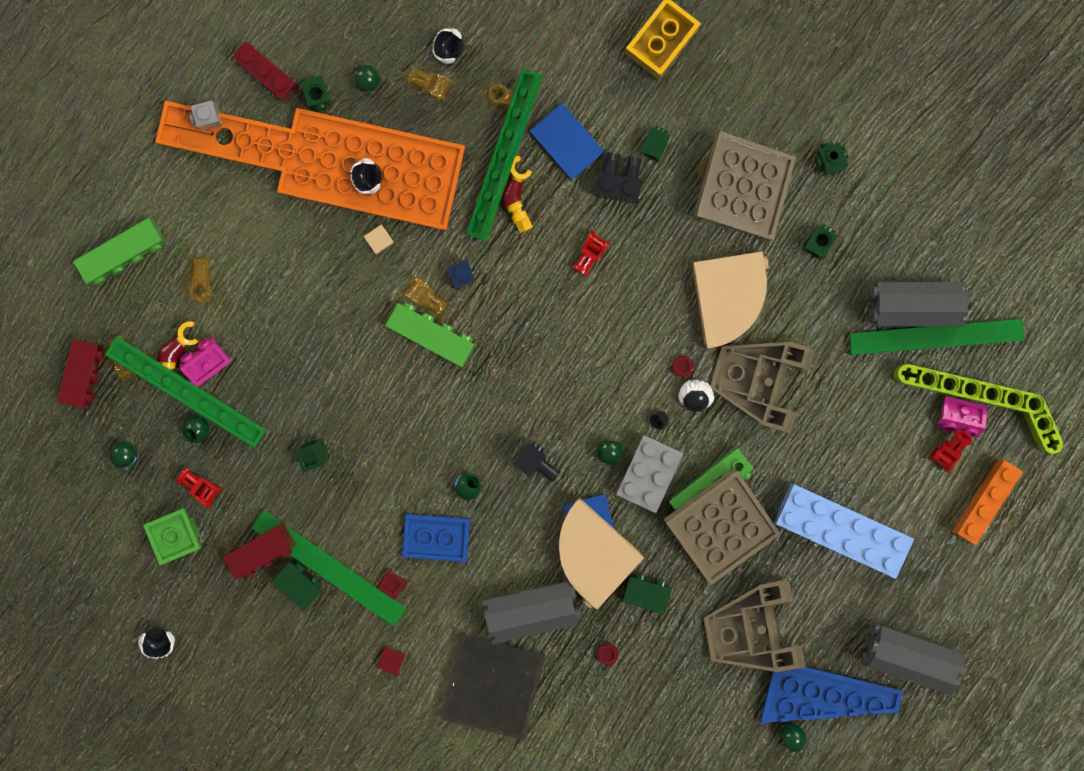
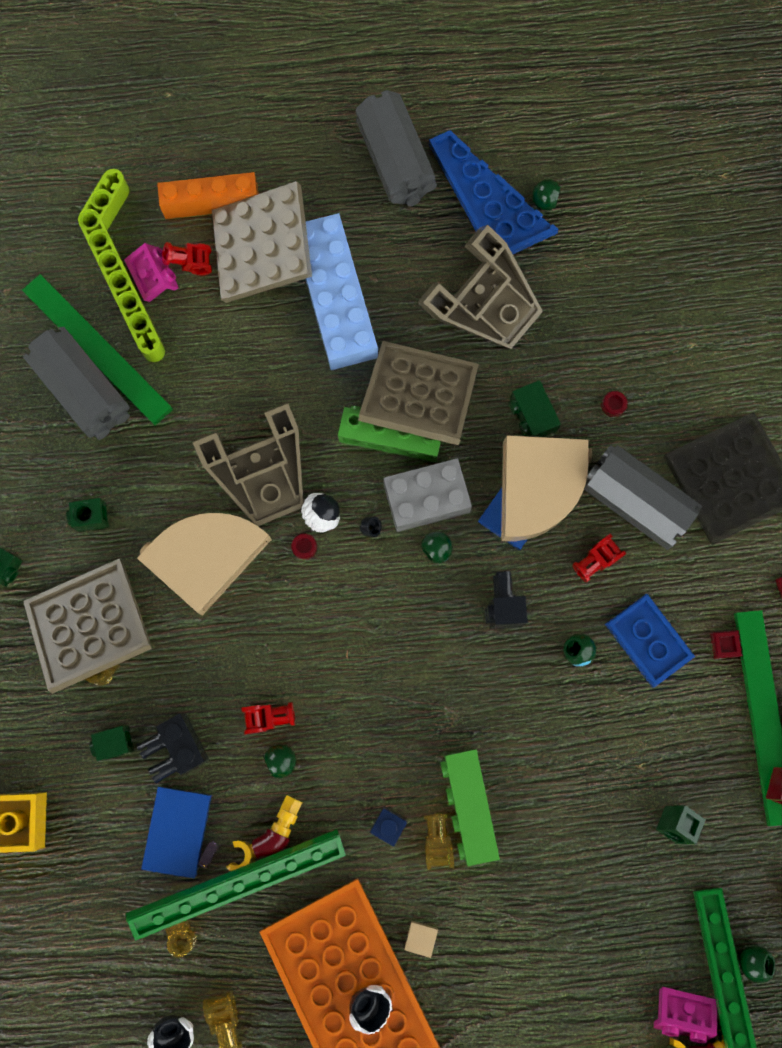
camera: 135 degrees left, 10 degrees down
none -> clear purple piece [198,841,220,869]
none -> dark tan plate [212,181,312,303]
none -> dark green piece [263,744,296,779]
none -> red connector [572,533,627,583]

